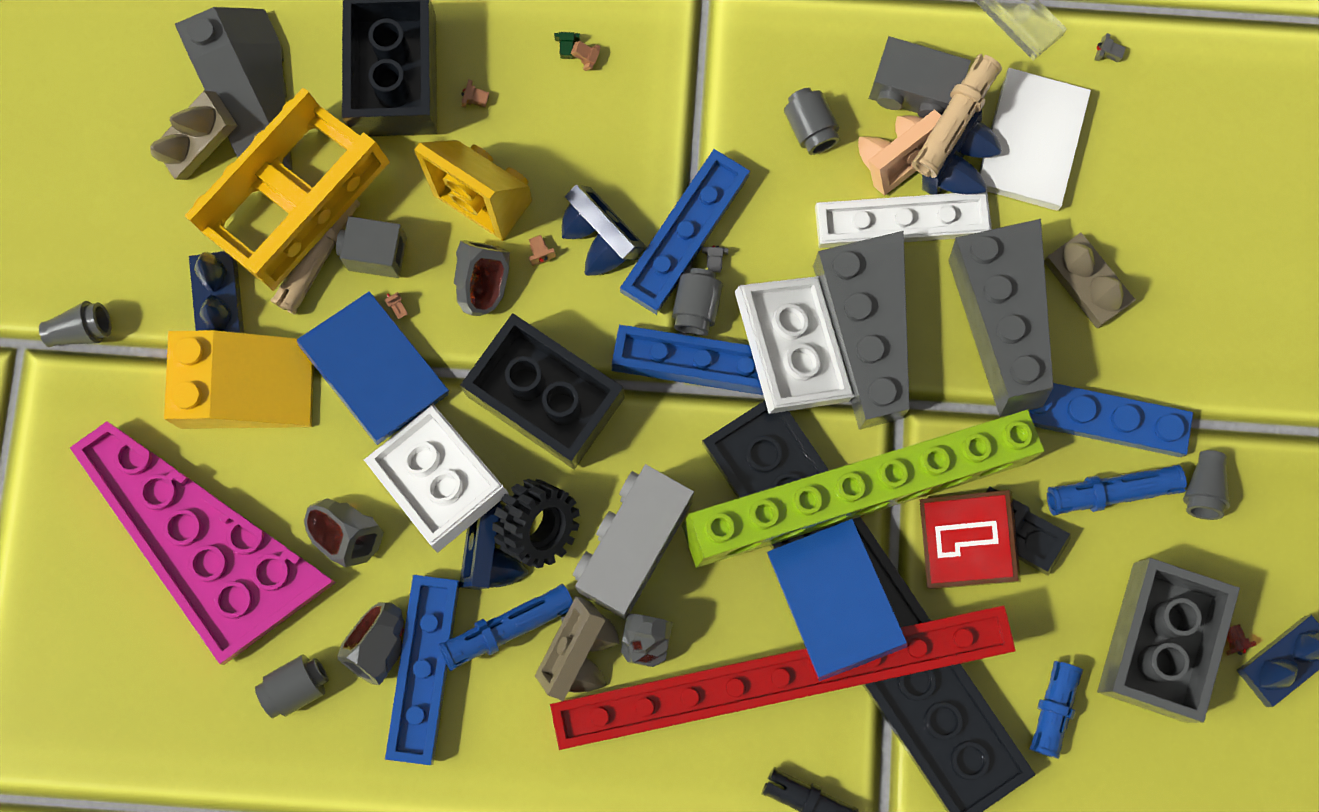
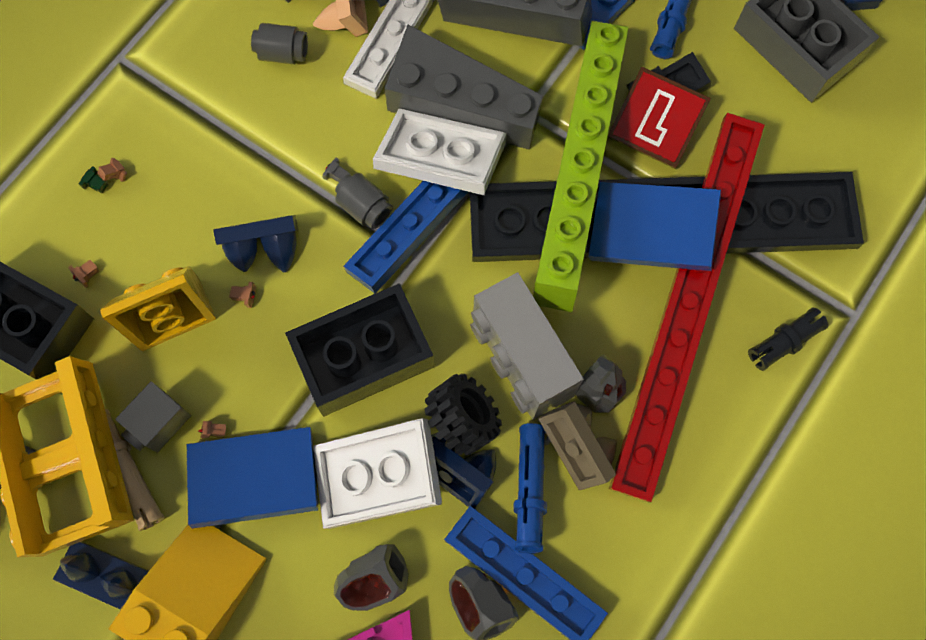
camera: 60 degrees left, 5 degrees down
rock [454,240,510,316] -> none
blue plate [620,149,750,315] -> none
blue pin [1029,661,1083,759] -> none

